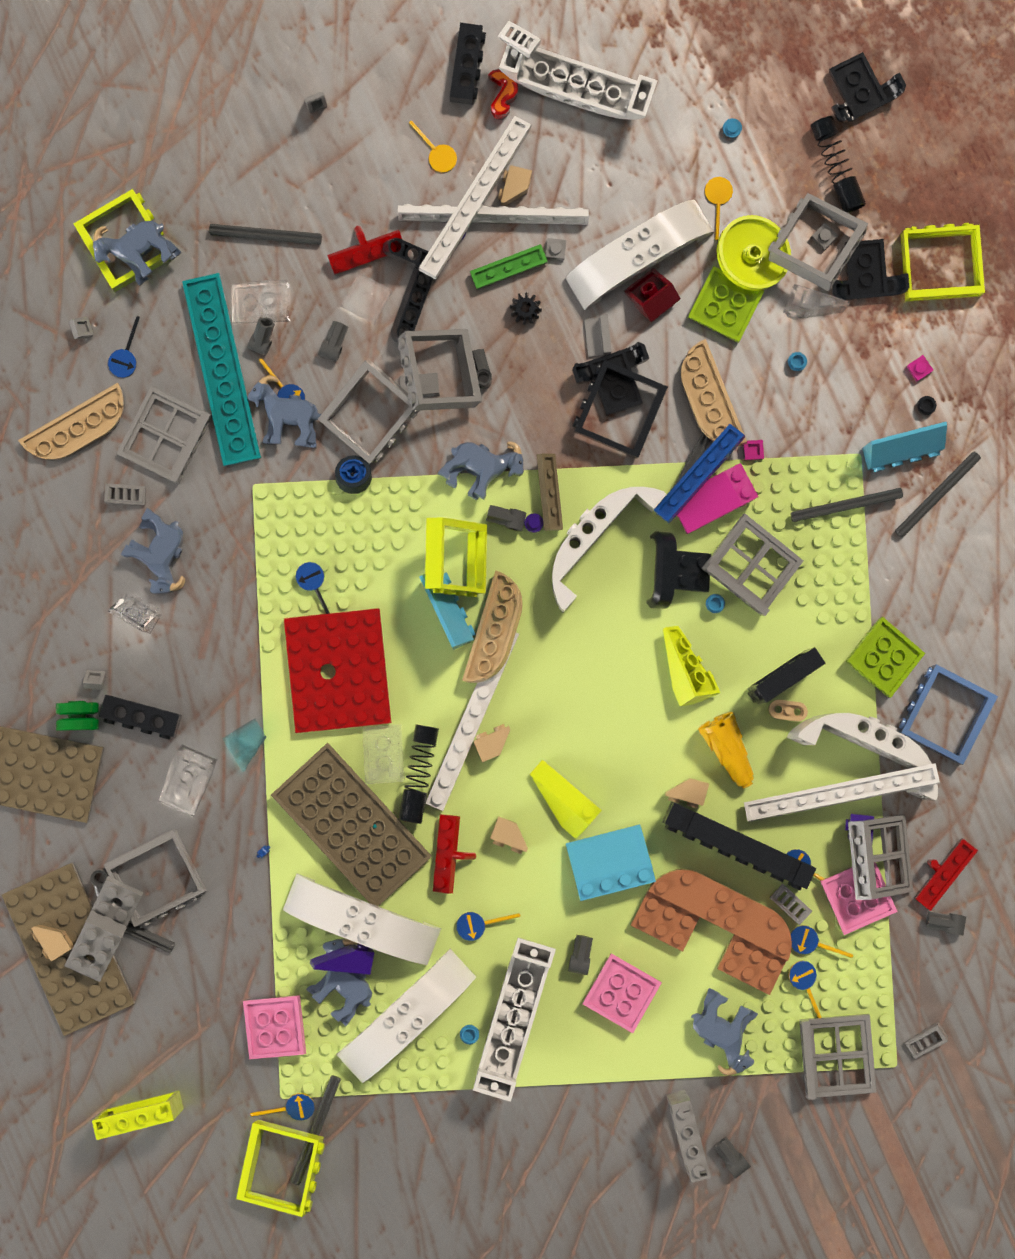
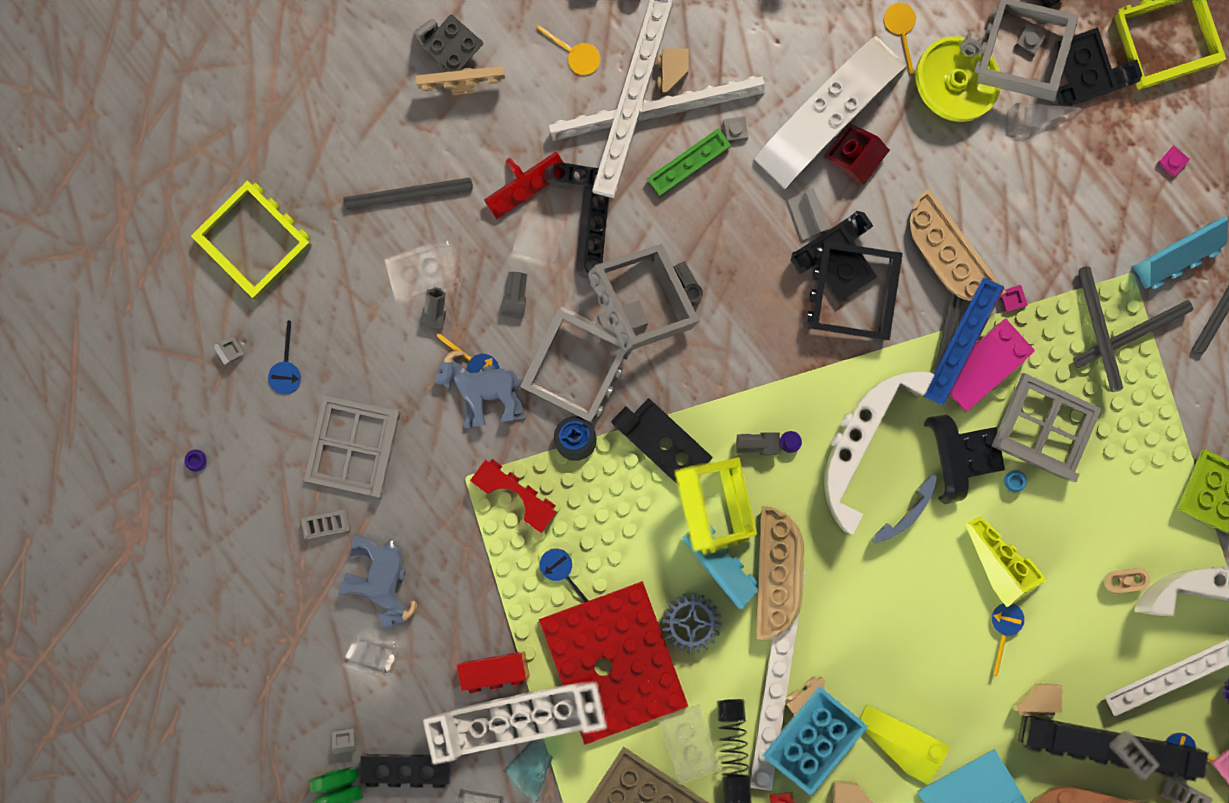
camera: 15 degrees left, 0 degrees up
tan plate [18,383,124,460] -> none
sand blue animal [93,221,181,286] -> none
teal plate [182,273,261,467] -> none
sand blue animal [438,441,524,500] -> none
black gear [510,292,542,325] -> none
dark tan plate [537,453,563,531] -> none
lime plate [688,266,764,343] -> none
yellow cone [698,712,754,788] -> none
black window [747,647,826,704] -> none
dark azure plate [788,352,807,371] -> none
black plate [917,396,937,415] -> none
none -> dark purple plate [184,450,207,472]
none -> tan plate [416,66,505,95]
none -> dark grey bracket [423,14,483,72]
none -> white slope [423,682,606,764]
none -> red brick [457,651,530,694]
none -> red arch [470,459,557,533]
none -> black hinge [611,398,713,485]
none -> sand blue gear [661,593,722,653]
none -> medium azure slope [762,686,868,796]
none -> sand blue slope [871,474,937,543]
none -> light grey plate [960,32,982,57]
none -> blue piece [991,603,1024,677]
none -> dark grey axle [1078,266,1123,392]
none -> light grey slope [1110,730,1159,781]

